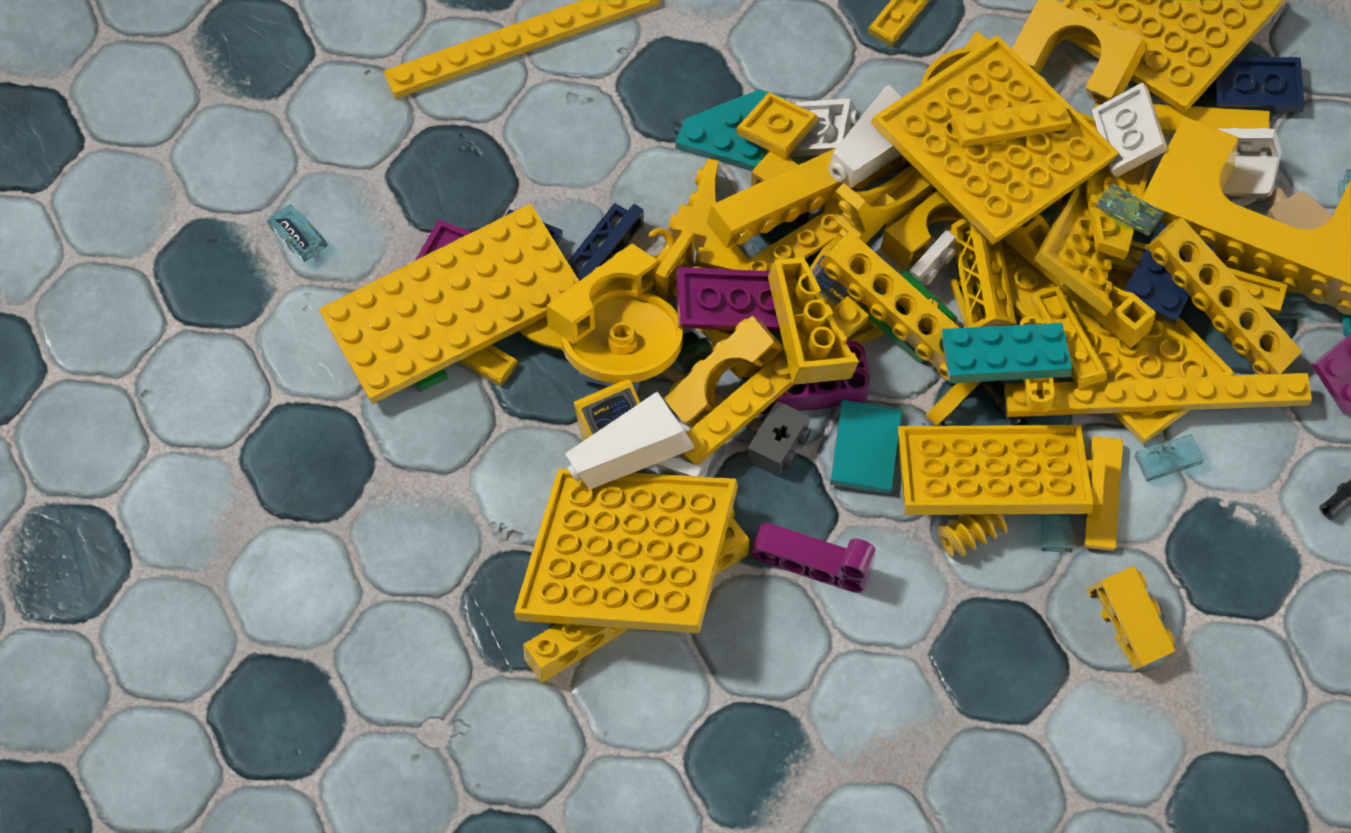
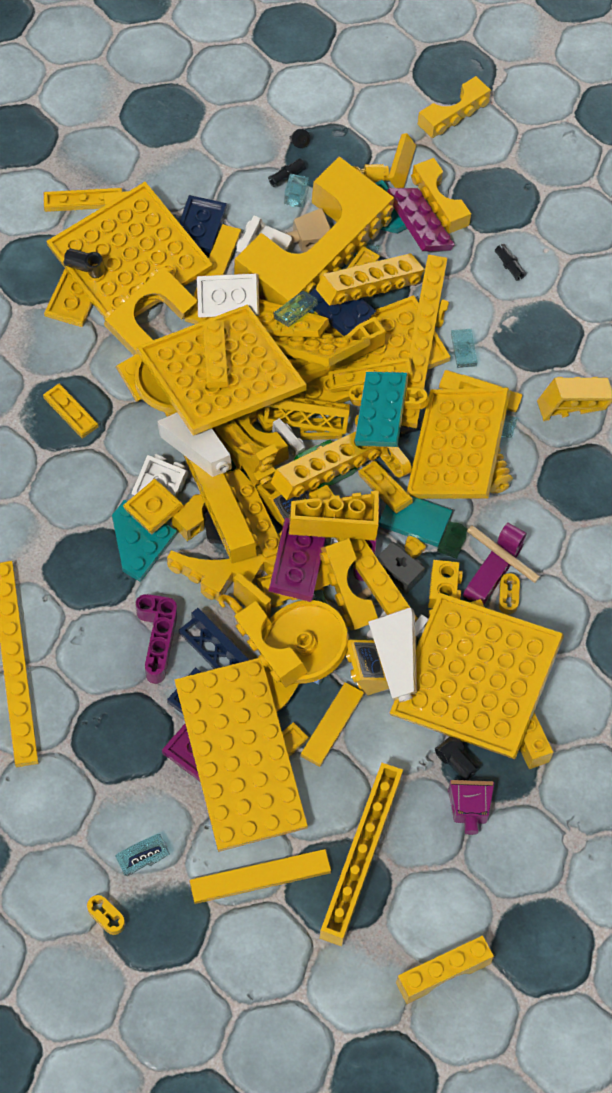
camera: 80 degrees left, 0 degrees up
none -> yellow beam [87,895,125,935]
none -> magenta beam [136,594,177,684]
none -> yellow tile [189,849,331,904]
none -> yellow tile [301,682,364,767]
none -> yellow brick [319,762,403,947]
none -> yellow tile [358,460,413,513]
none -> yellow arch [396,935,494,1004]
none -> yellow tile [404,536,426,559]
none -> yellow brick [428,560,463,608]
none -> yellow tile [435,299,449,328]
none -> black piece [435,737,480,781]
none -> clear green bracket [437,521,468,559]
none -> magenta torso [448,780,494,835]
none -> tan bar [467,525,540,583]
none -> yellow beam [498,573,520,615]

